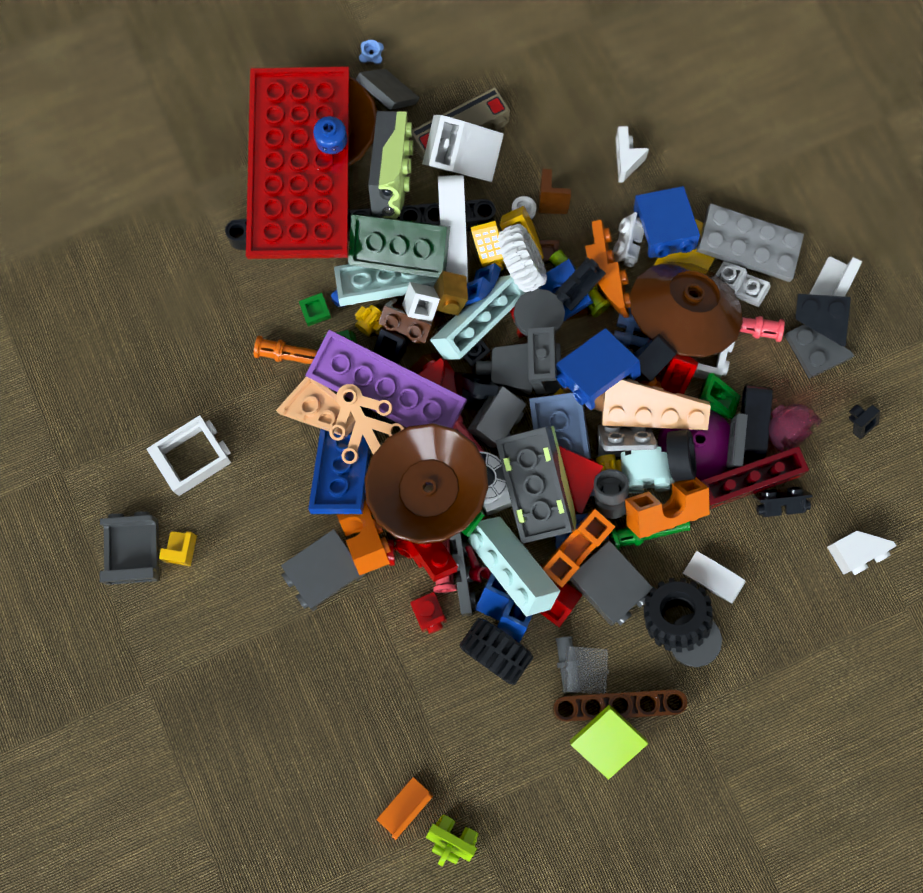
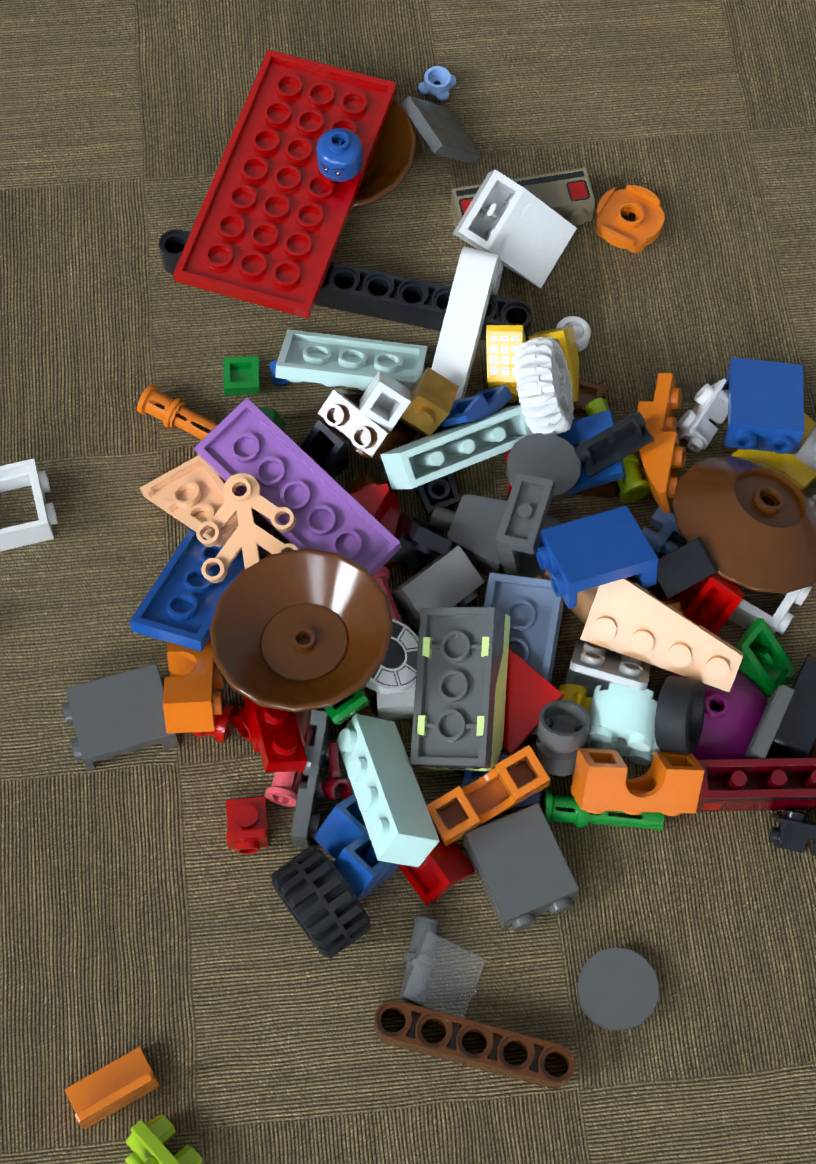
camera: 15 degrees right, 10 degrees down
plate [348,214,450,278] -> none
yellow gear [355,305,385,336] -> none
piece [368,111,414,219] -> none
reddish brown panel [538,169,571,214] -> none
tile [570,705,648,780] -> none
white slope [615,126,649,182] -> none
black tyre [644,578,713,652] -> none
white slope [683,551,746,604] -> none
none -> orange plate [595,185,665,253]

